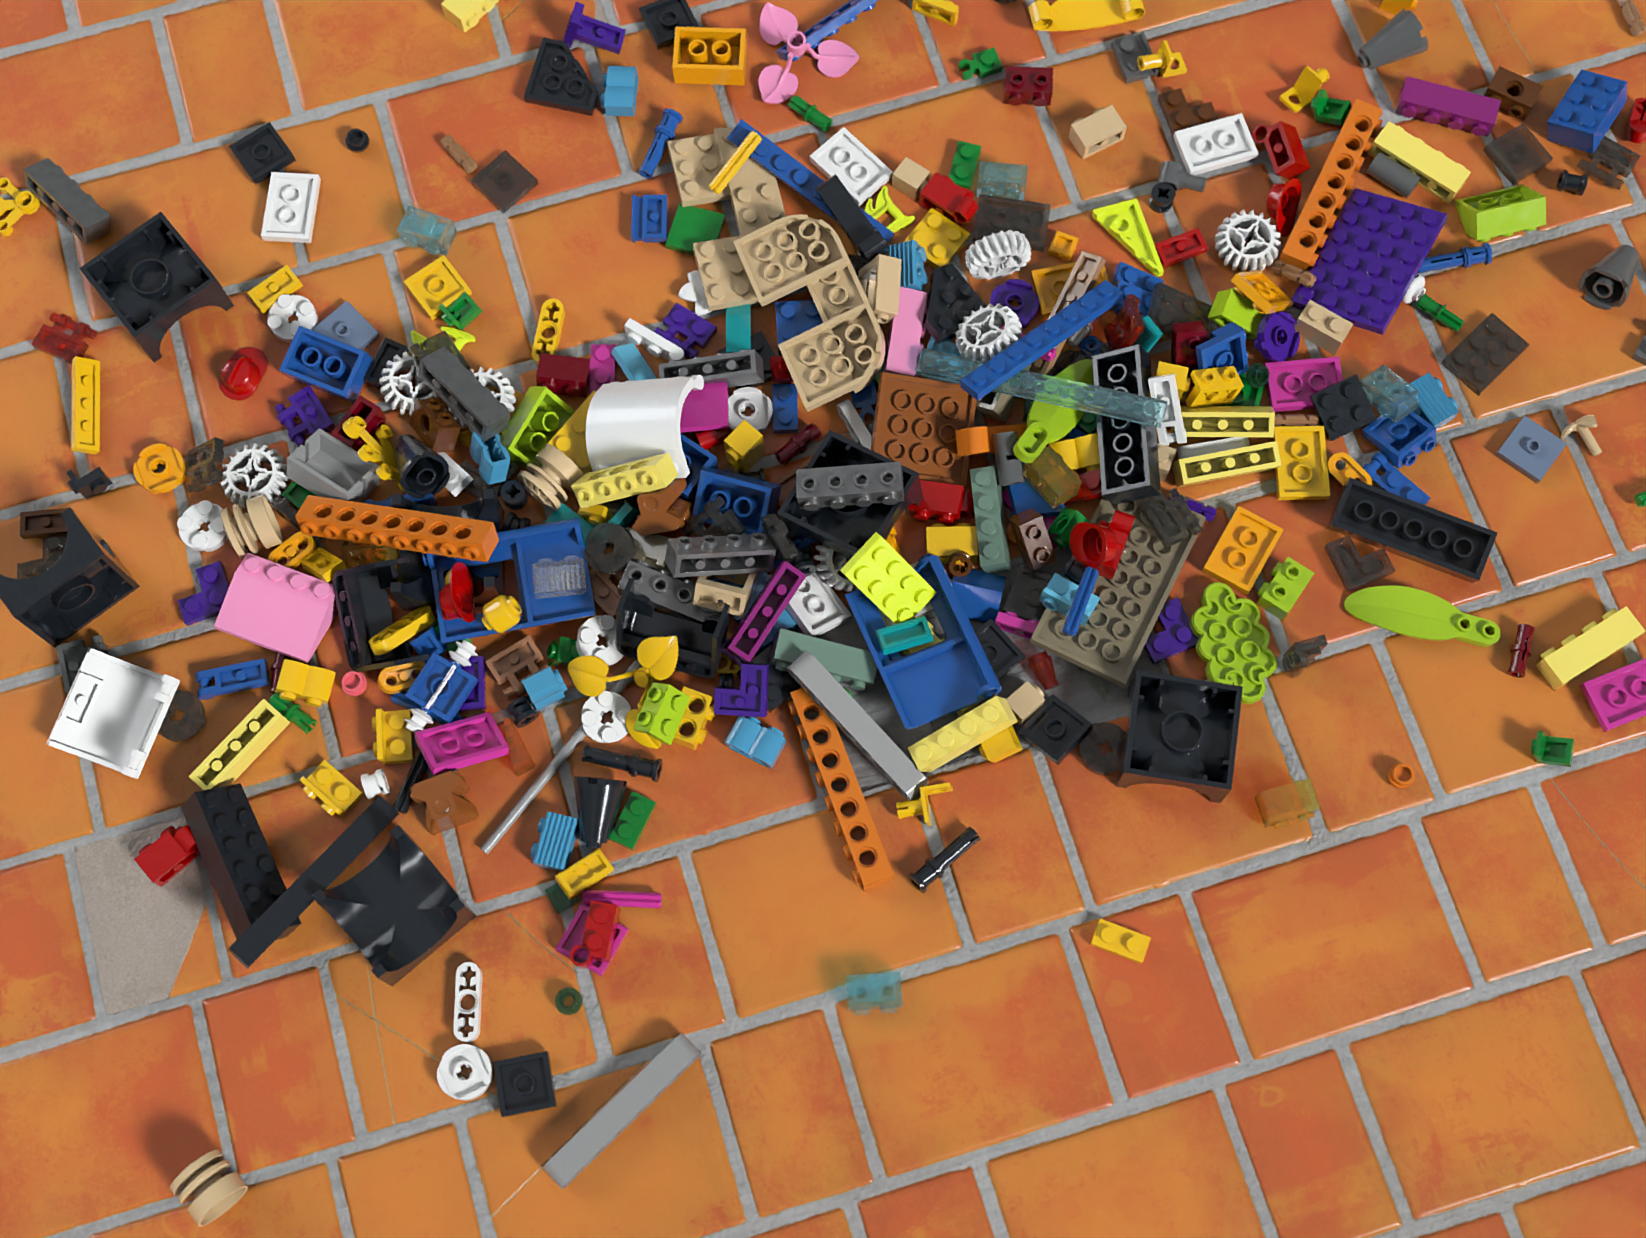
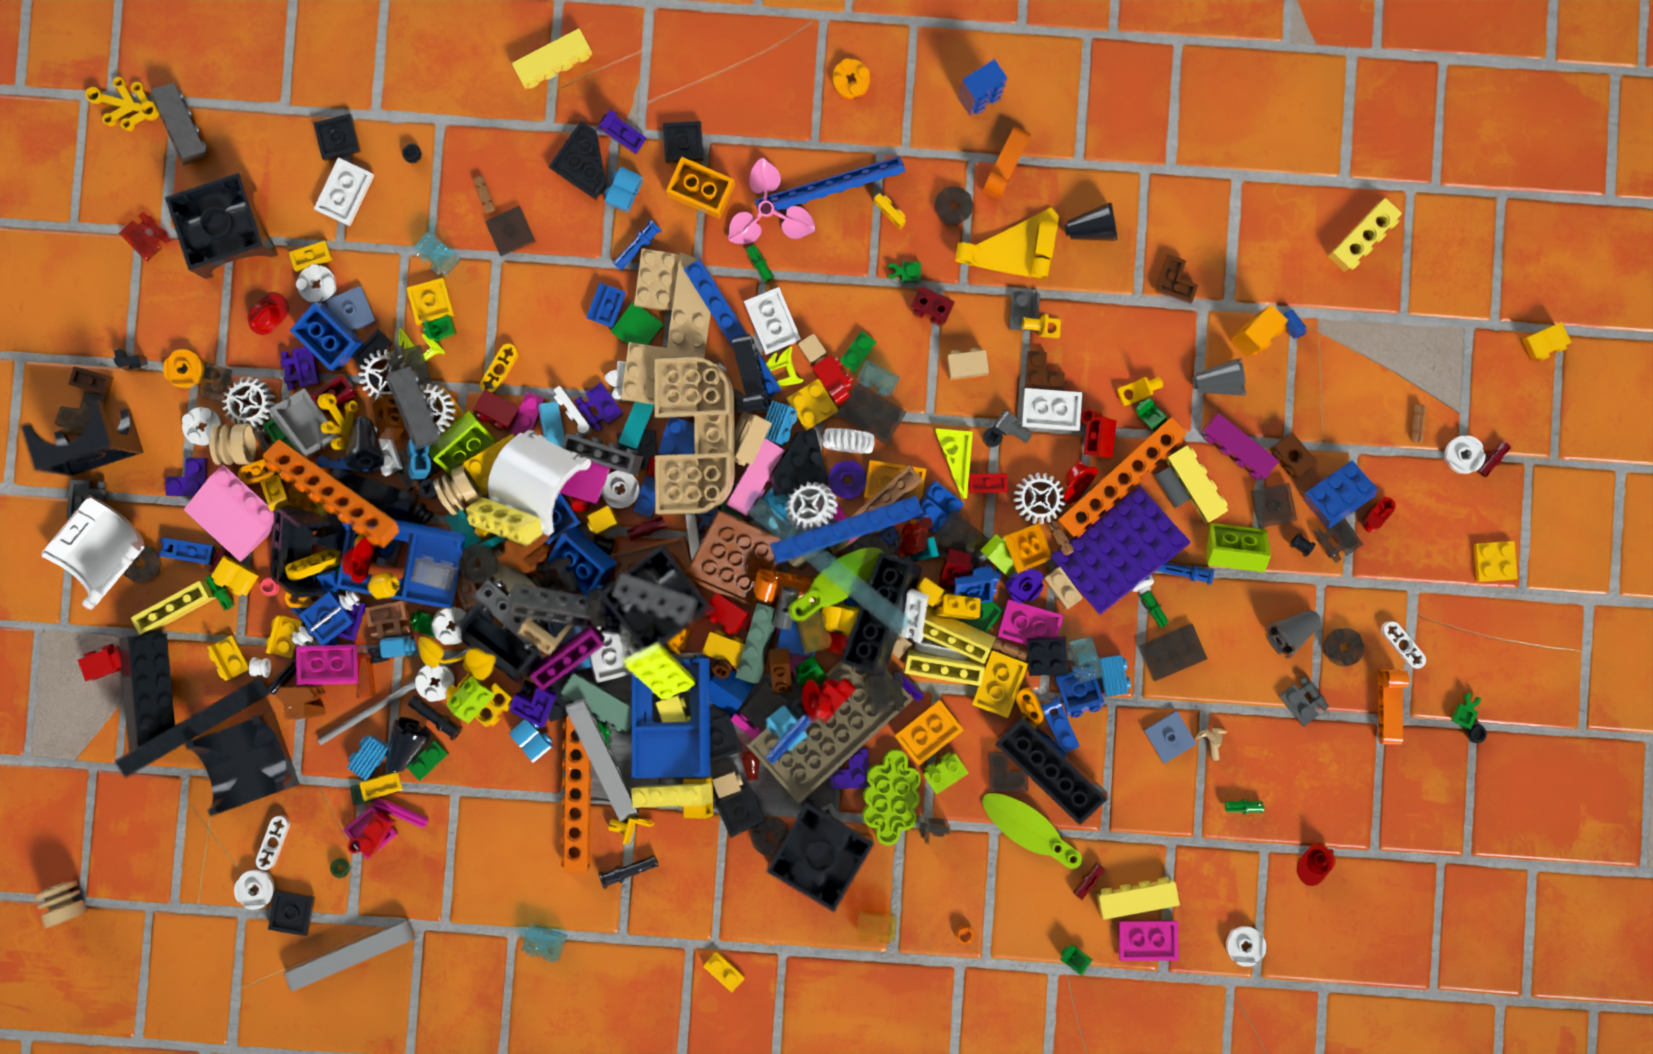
camera: 15 degrees right, 15 degrees up
yellow plate [71,356,100,455] -> none
yellow axle [709,131,762,194] -> none
teal tile [875,616,933,655] -> none
light orange tile [1048,230,1079,262] -> none
clear green plate [1246,363,1269,388] -> none

